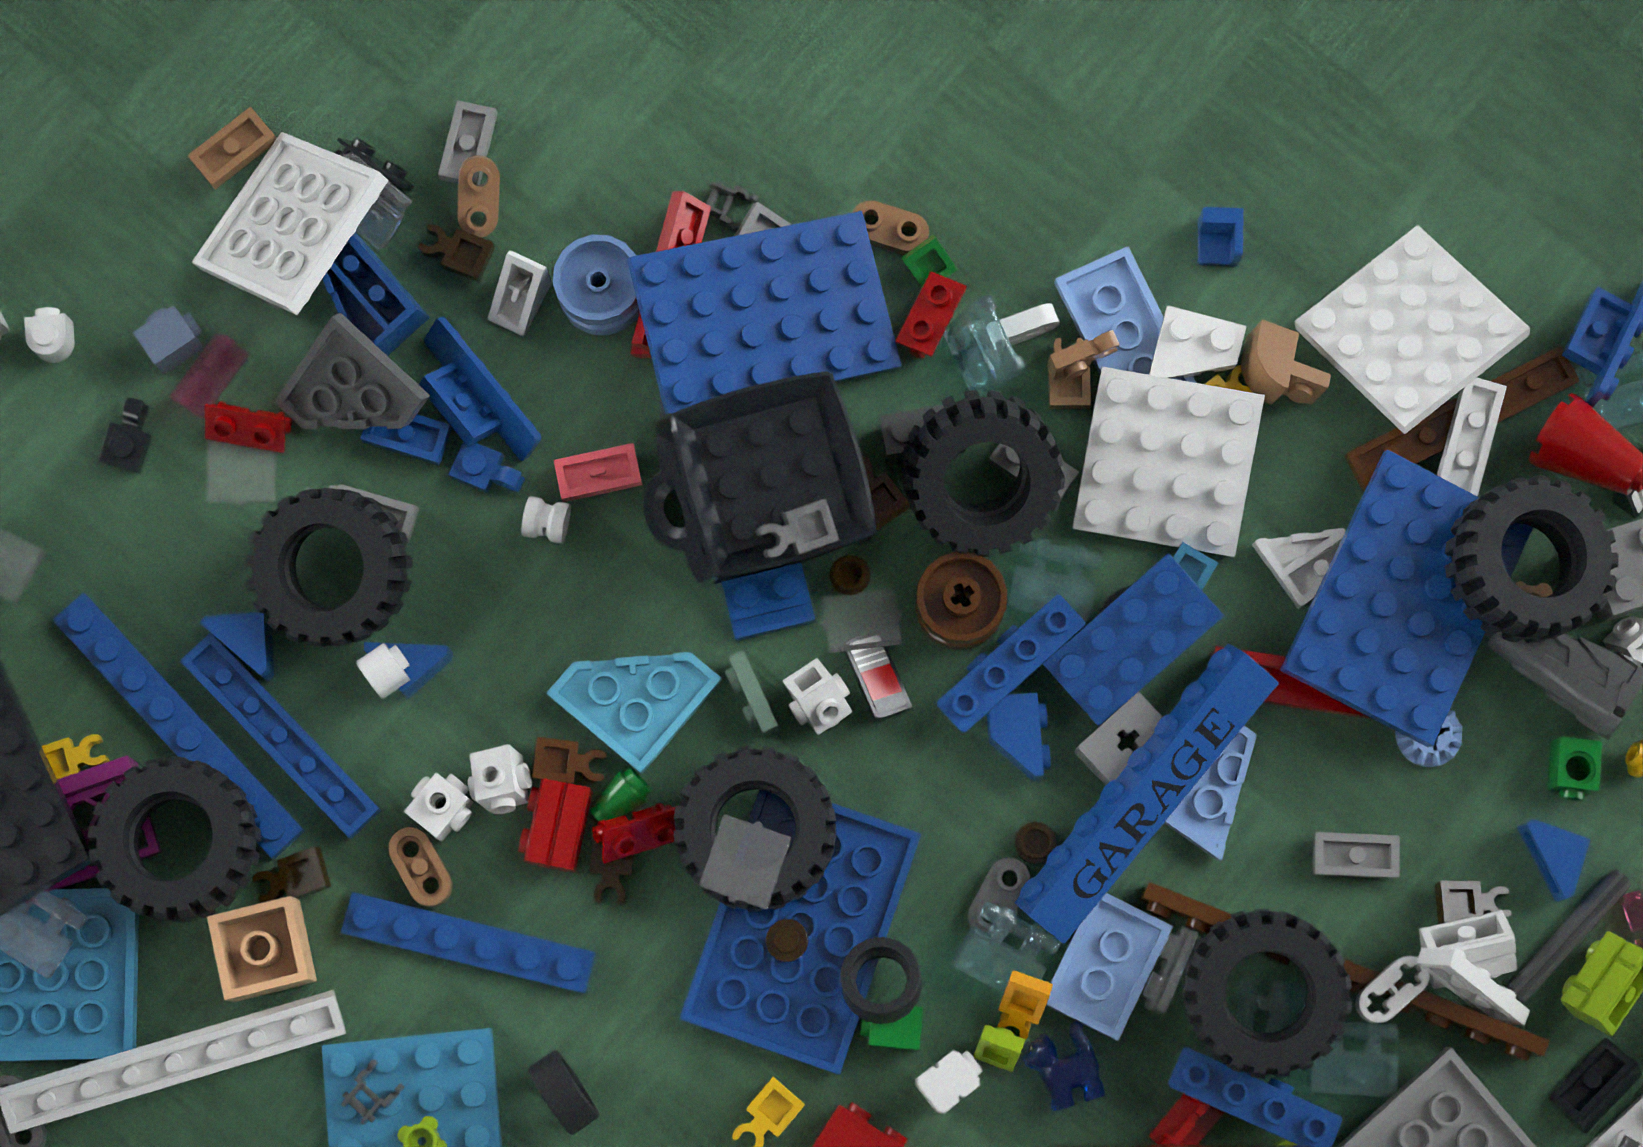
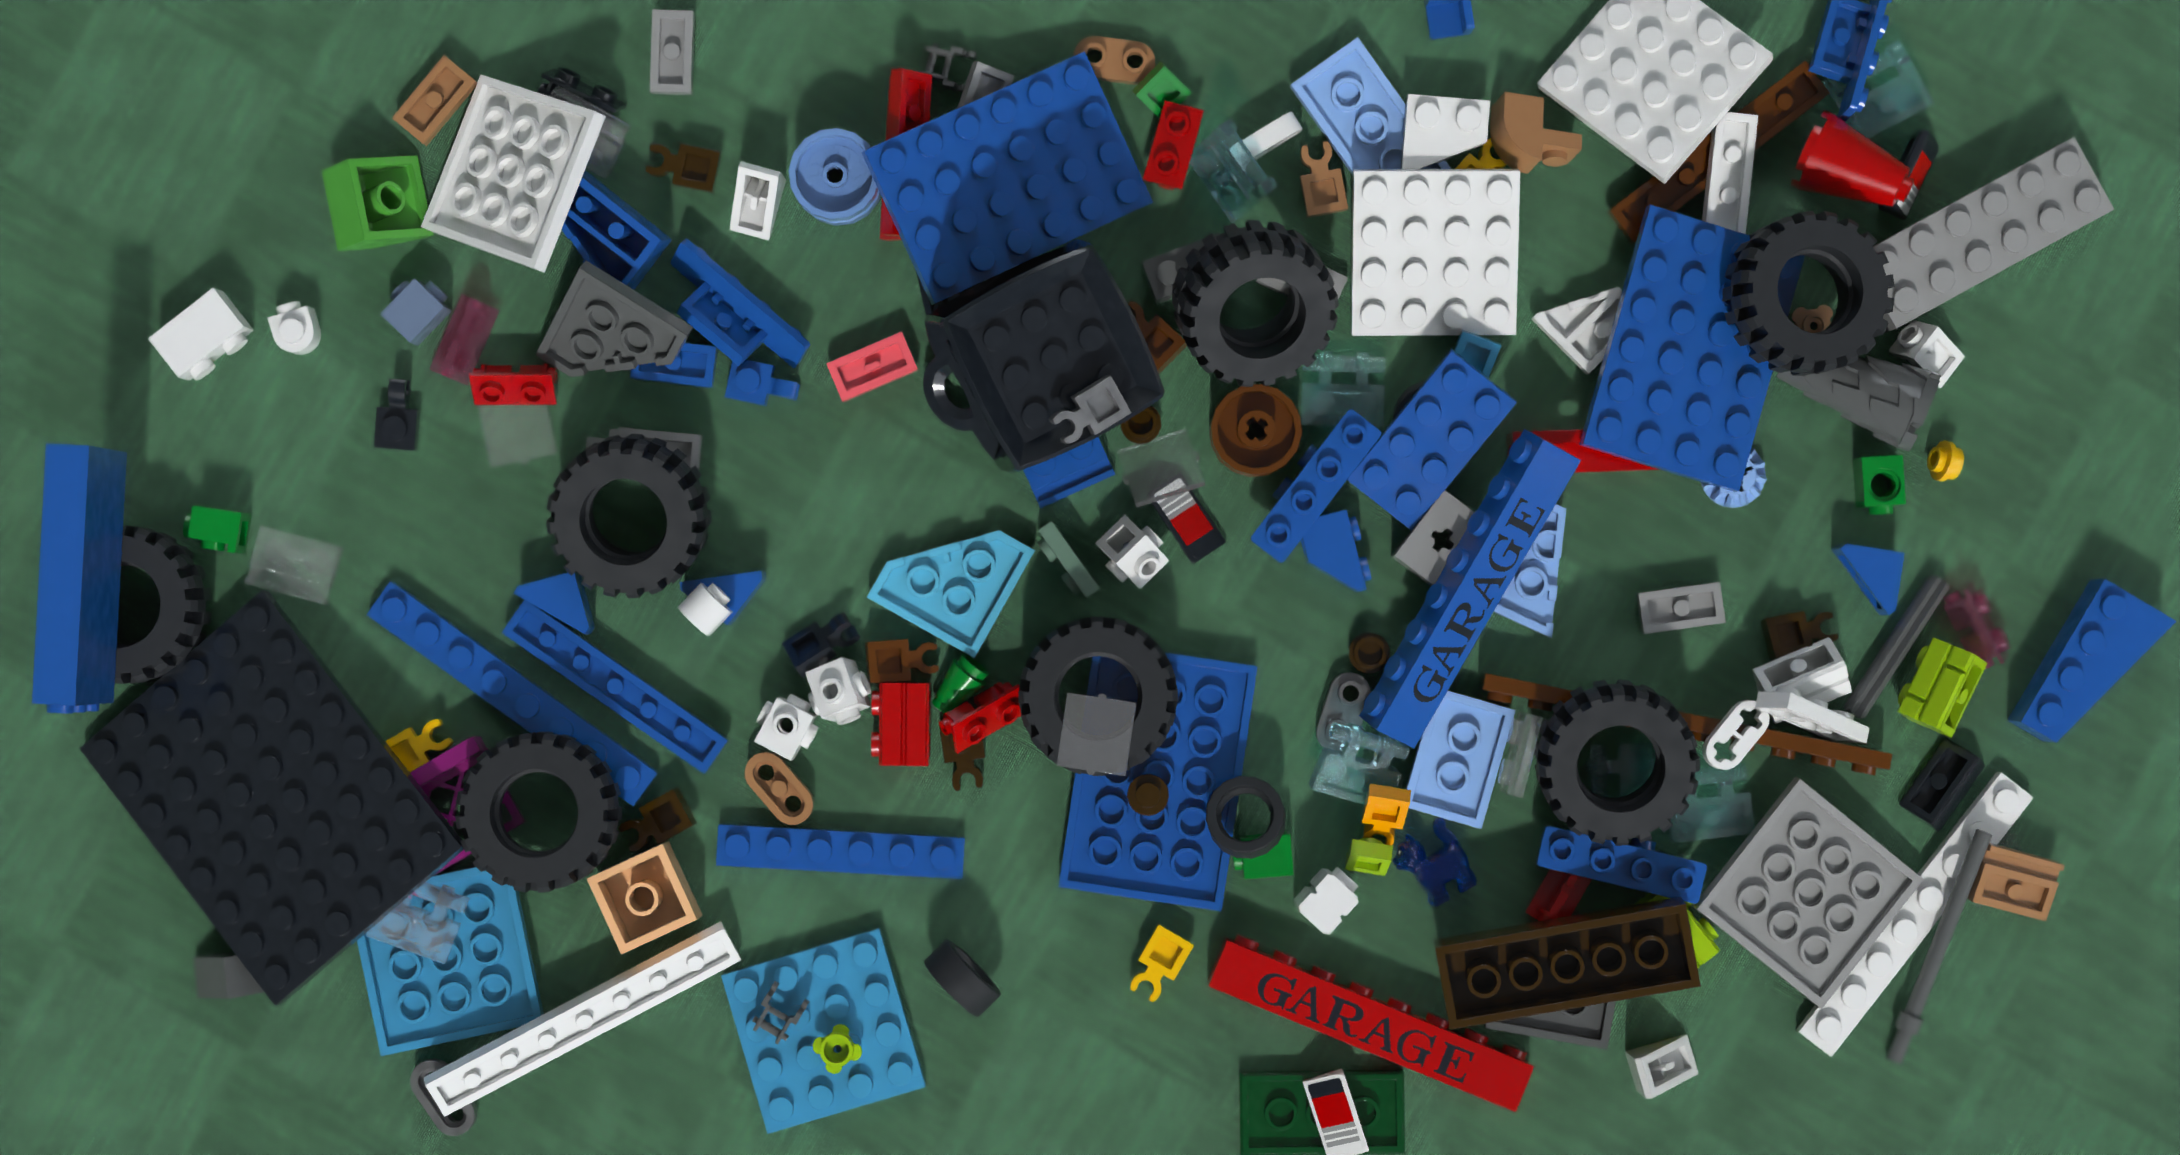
camera: 10 degrees left, 10 degrees up
medium nougat plate [457,155,500,237] -> none
white wheel [521,496,571,544] -> none
medium nougat plate [1047,330,1120,380] -> none
none -> bright green slope [322,155,434,251]
none -> black plate [782,612,861,678]

